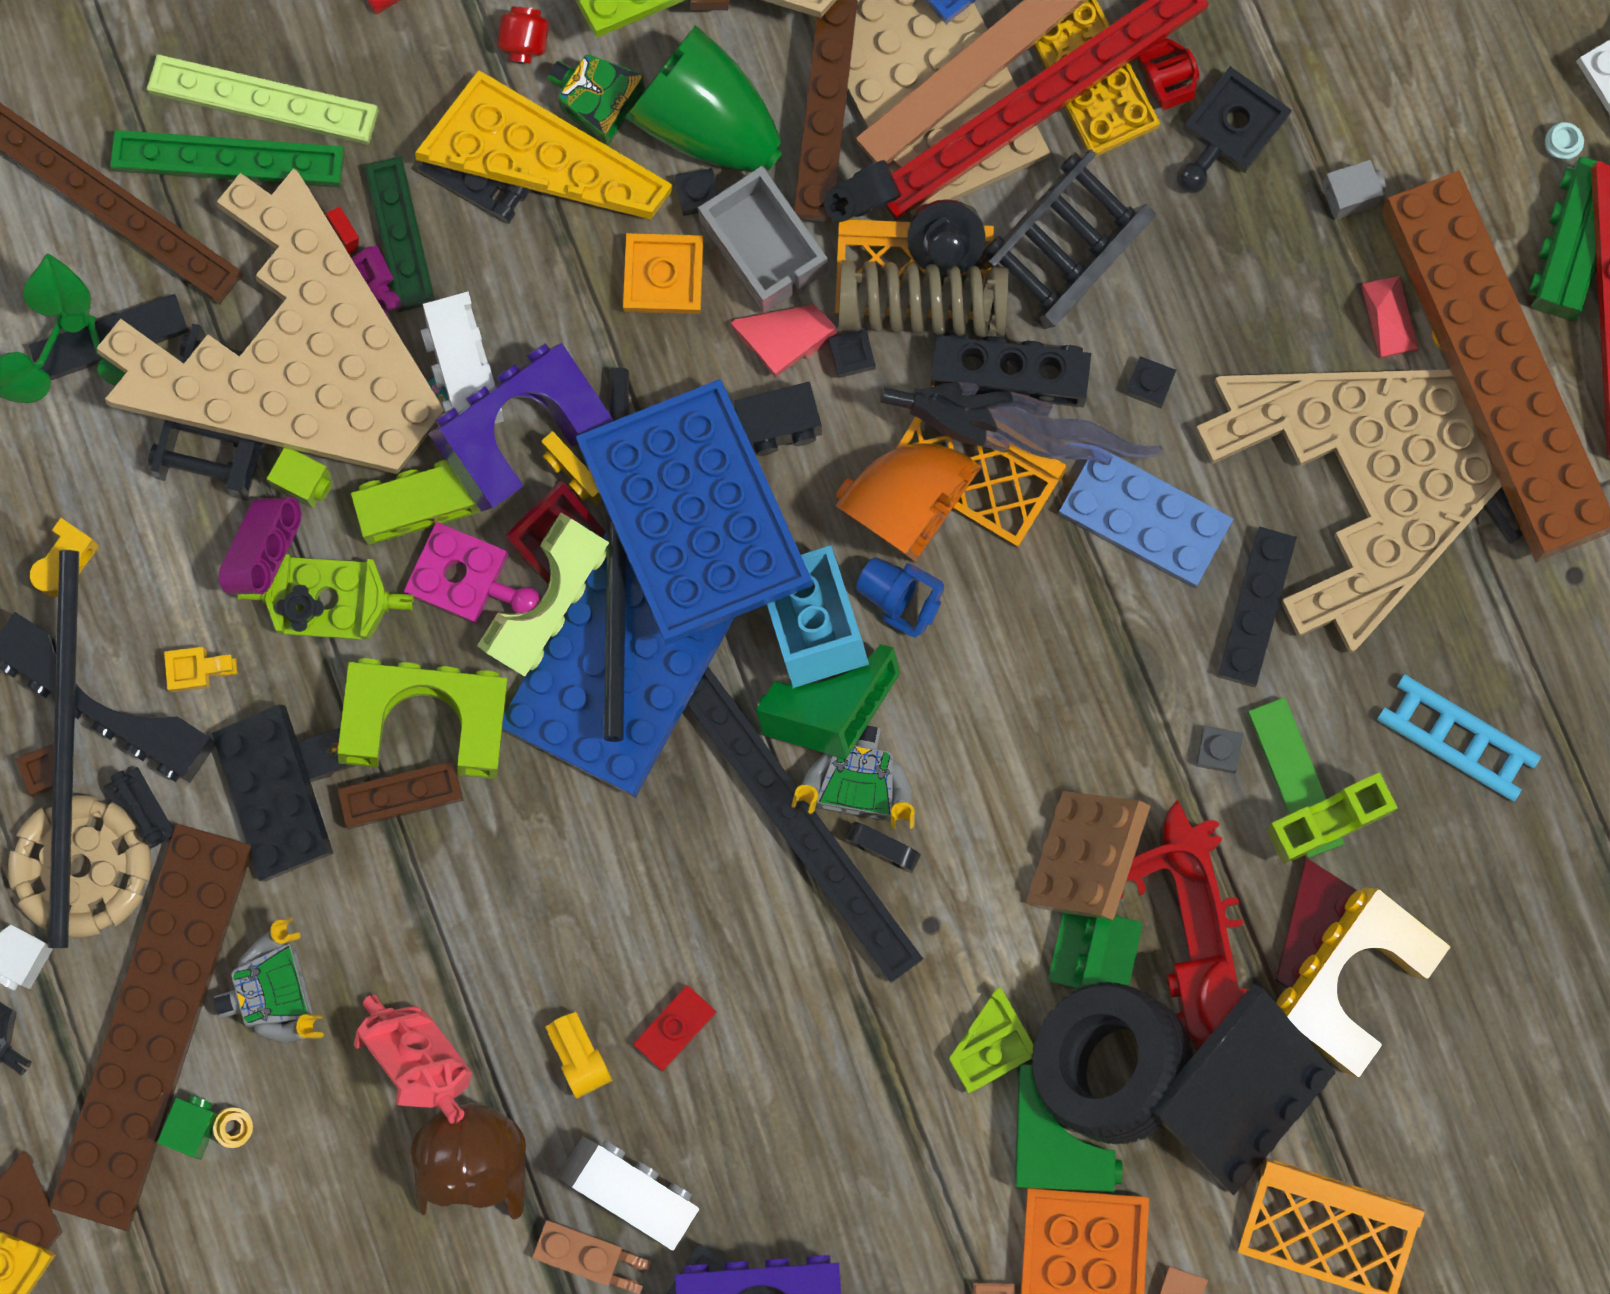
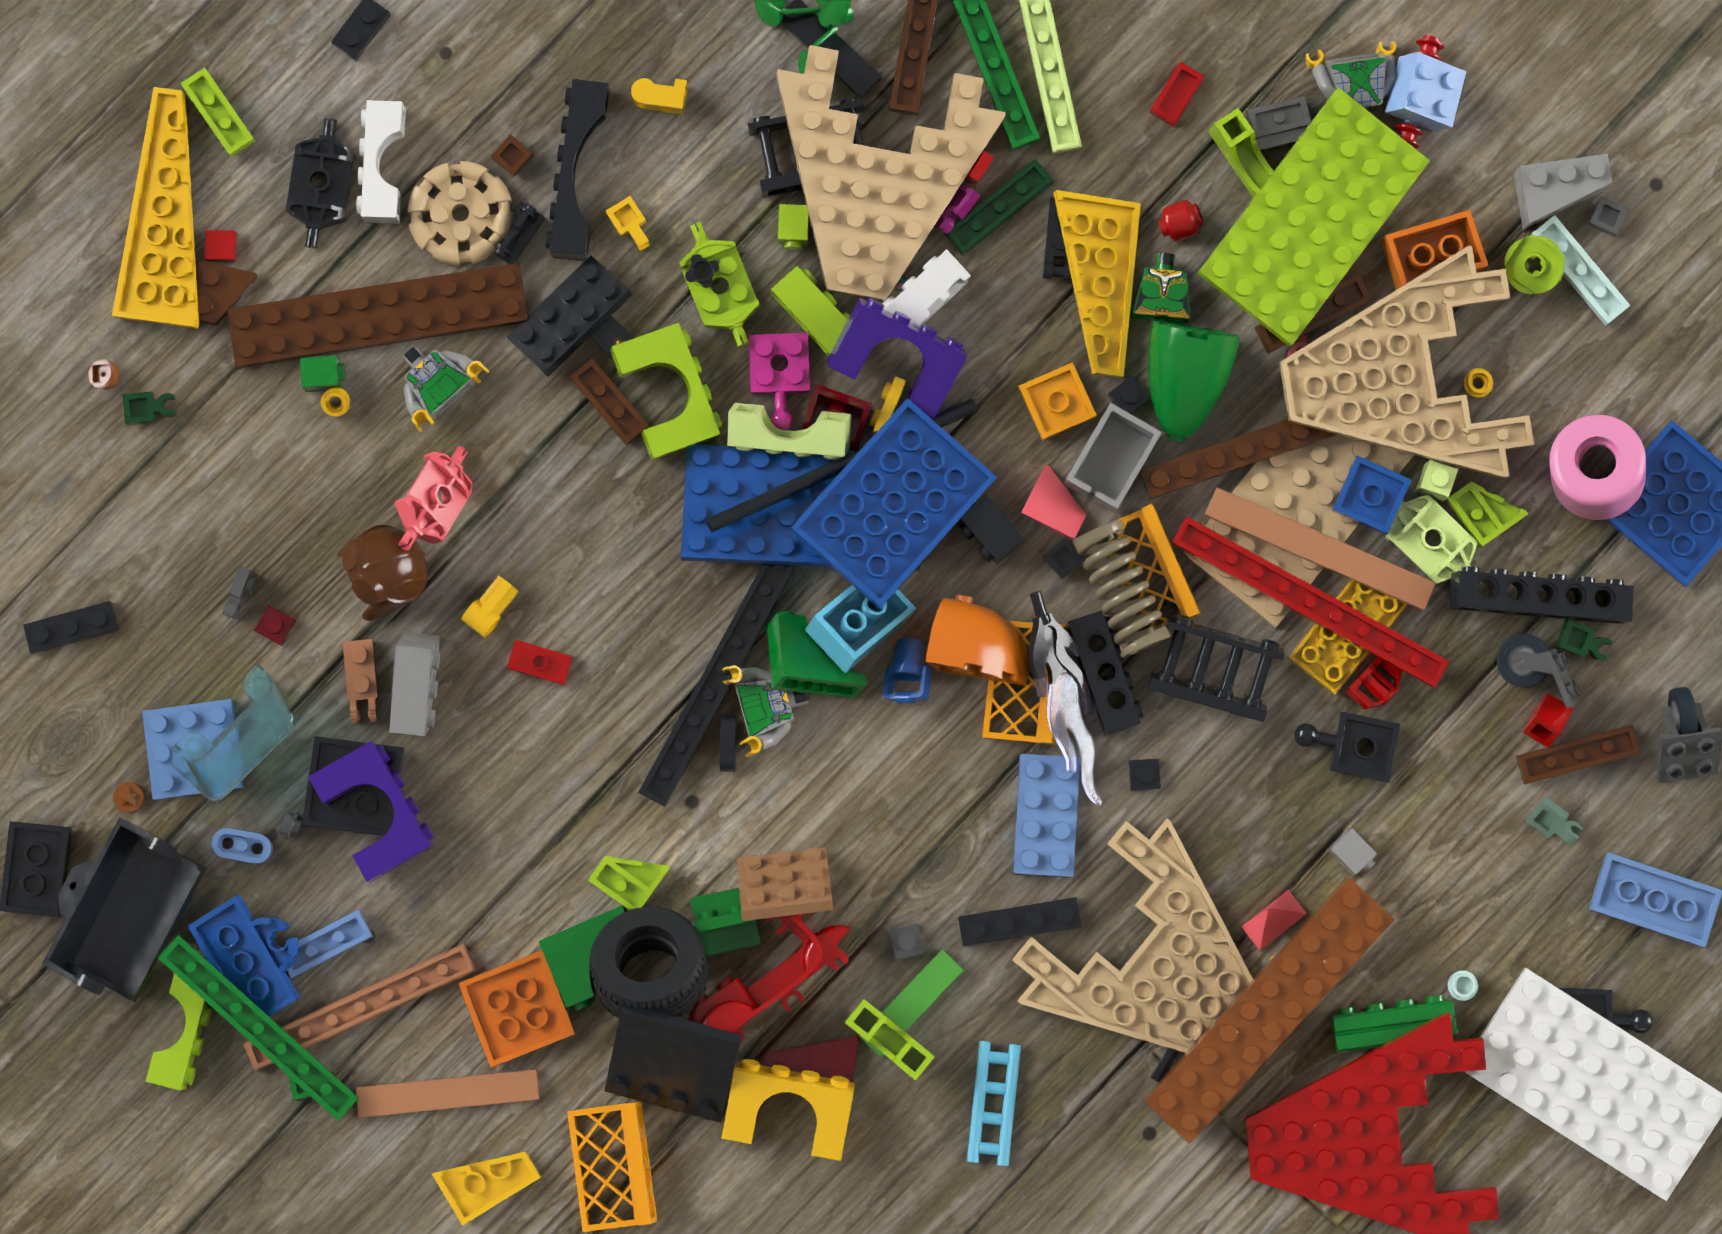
camera: 60 degrees right, 5 degrees up
black piece [48,550,79,948] -> none
magenta beam [219,497,302,595] -> none
black piece [824,160,902,222] -> none
black plate [908,199,985,276] -> none

